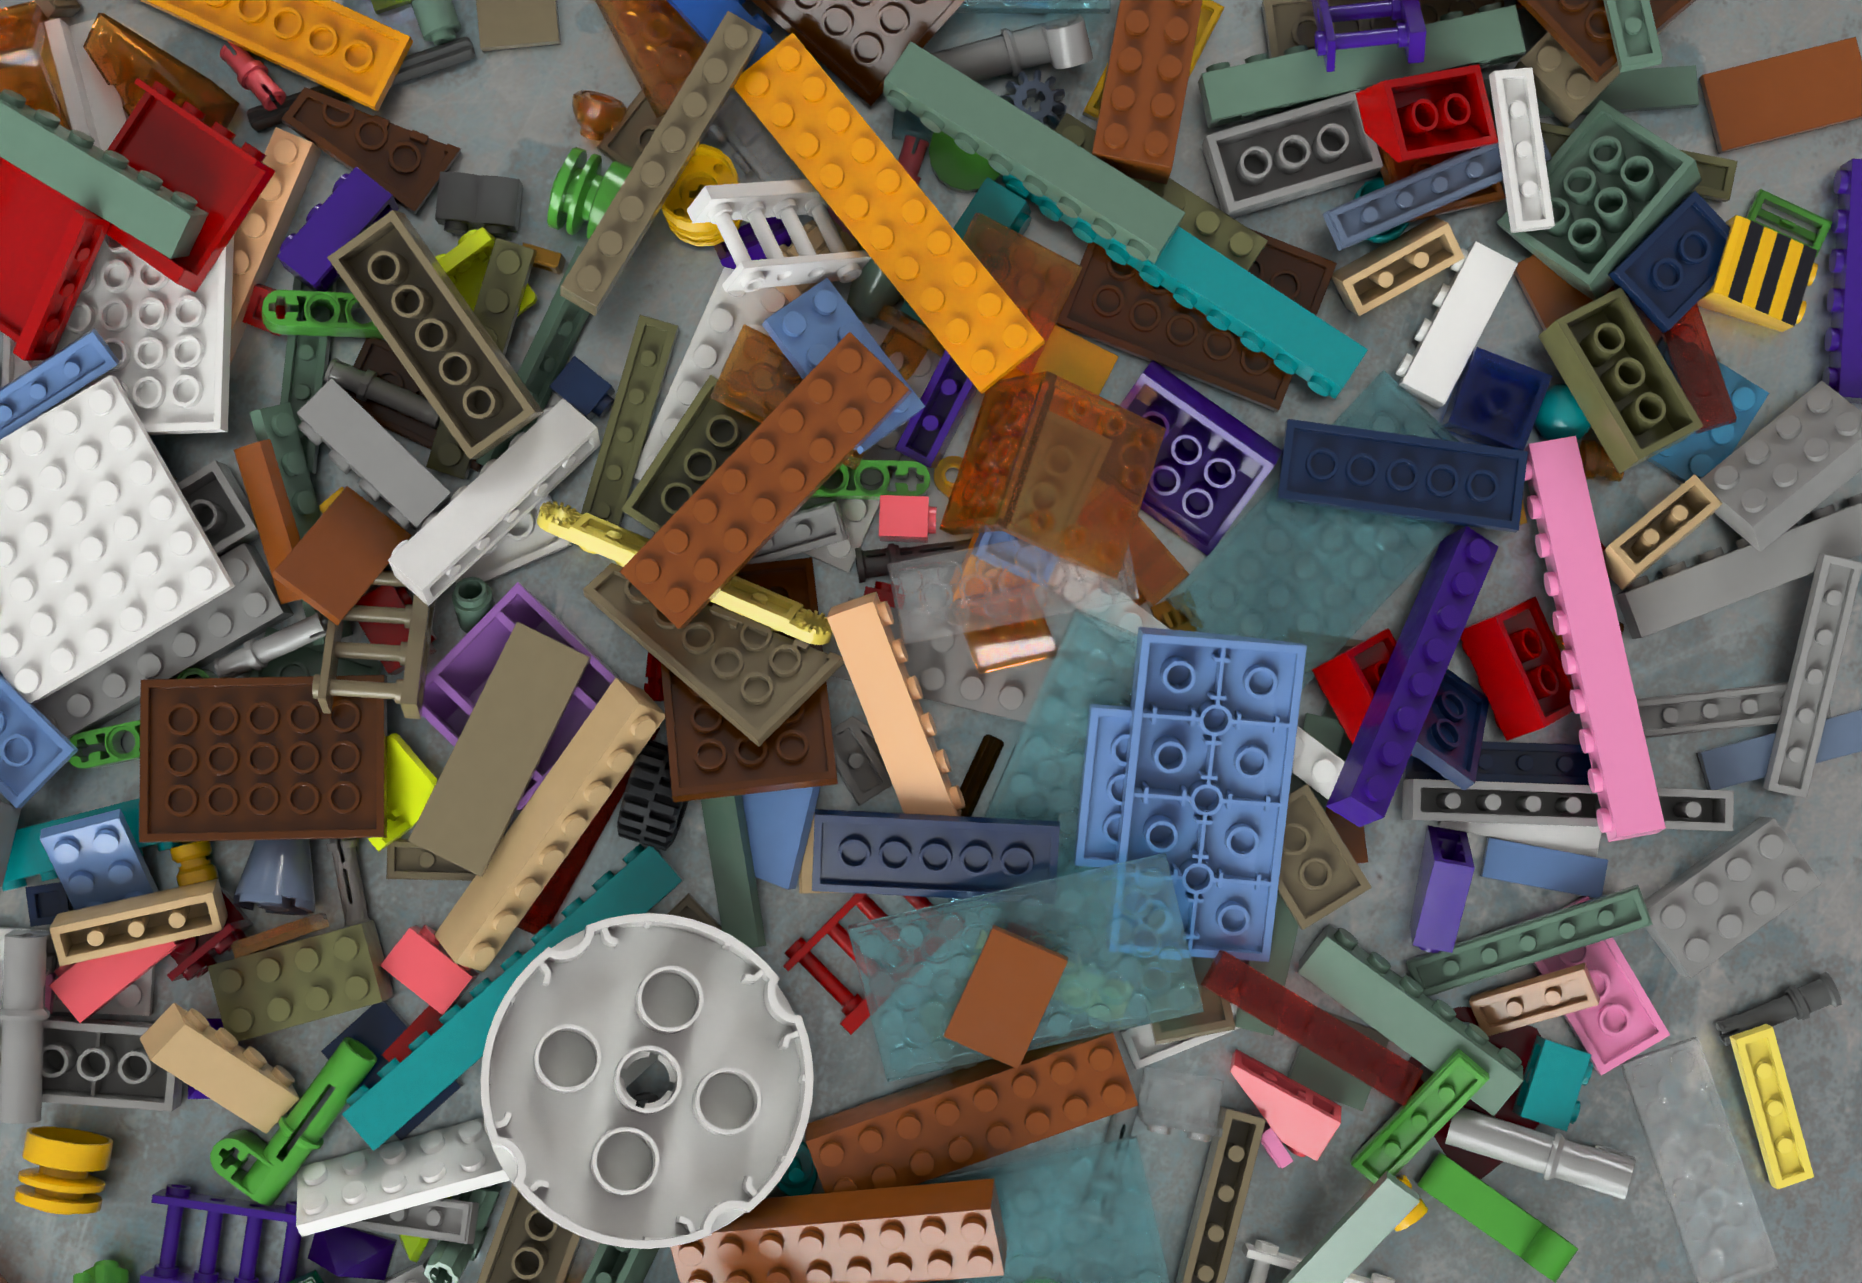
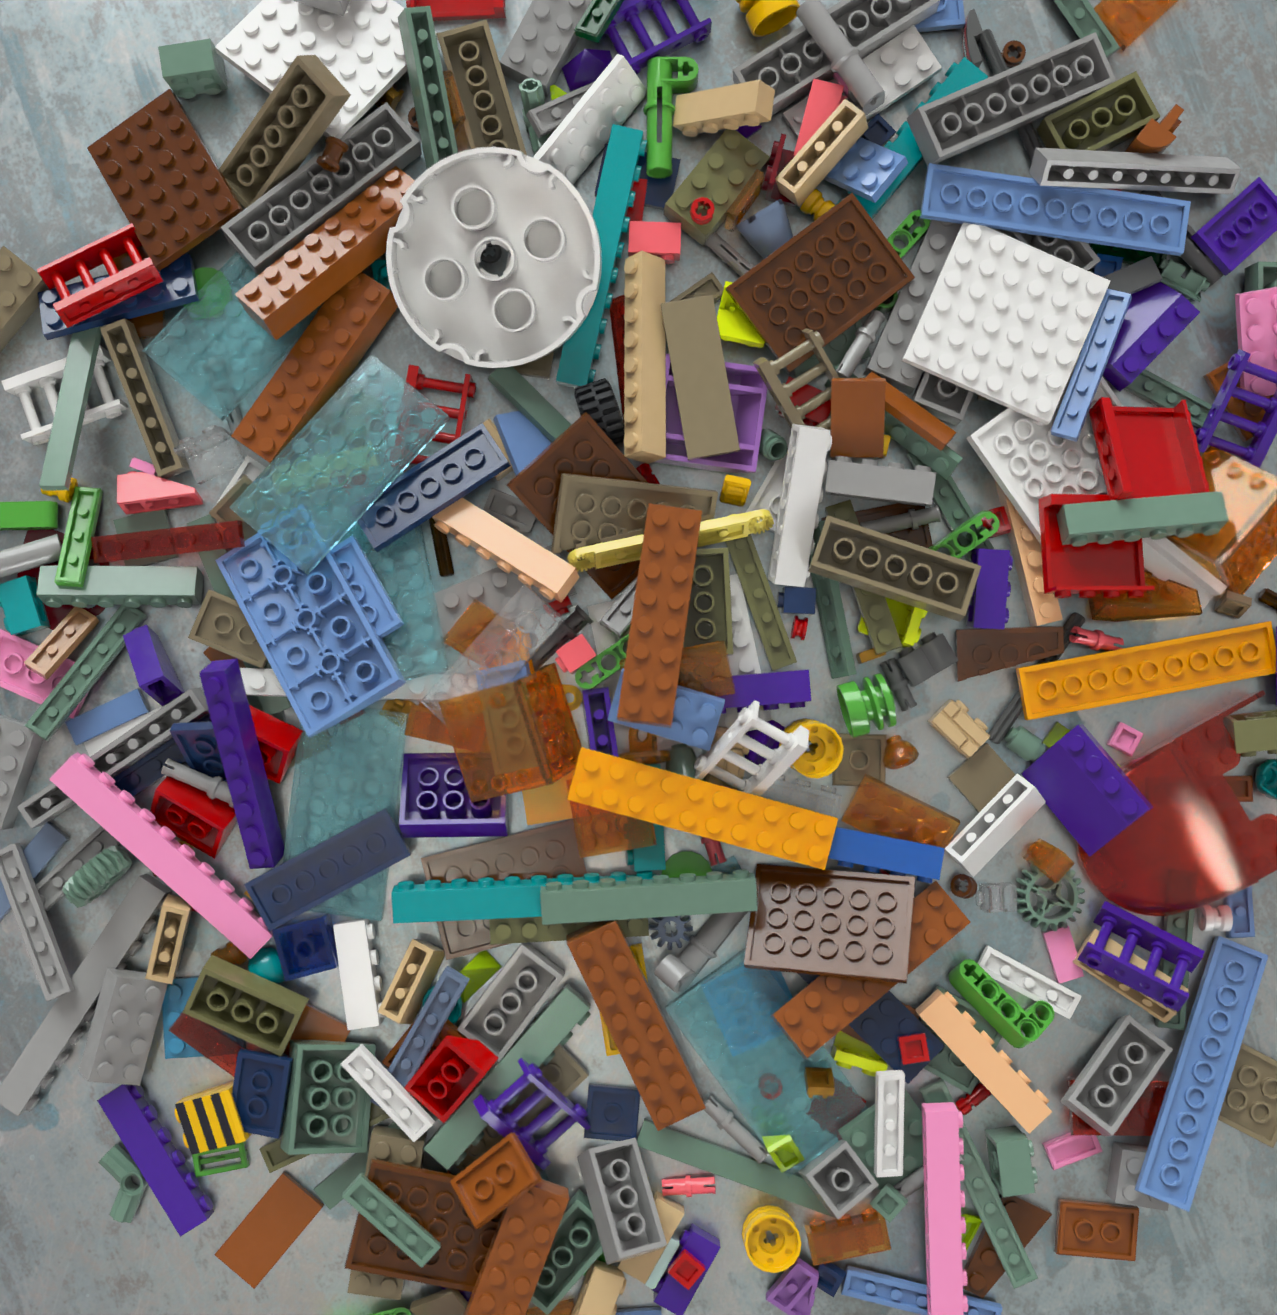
camera: 145 degrees right, 0 degrees up
dark tan brick [560,11,763,316] -> none
dark orange tile [943,925,1068,1069] -> none
none -> sand green gear [62,845,132,908]
none -> light grey pin [161,758,234,808]
none -> lime slope [459,950,502,1003]
none -> red bush [690,197,715,225]
none -> dark purple brick [702,670,812,714]
none -> yellow slope [719,474,751,507]
none -> red bush [791,615,808,640]
none -> dark grey pin [879,657,917,712]
none -> tan brick [927,699,990,759]

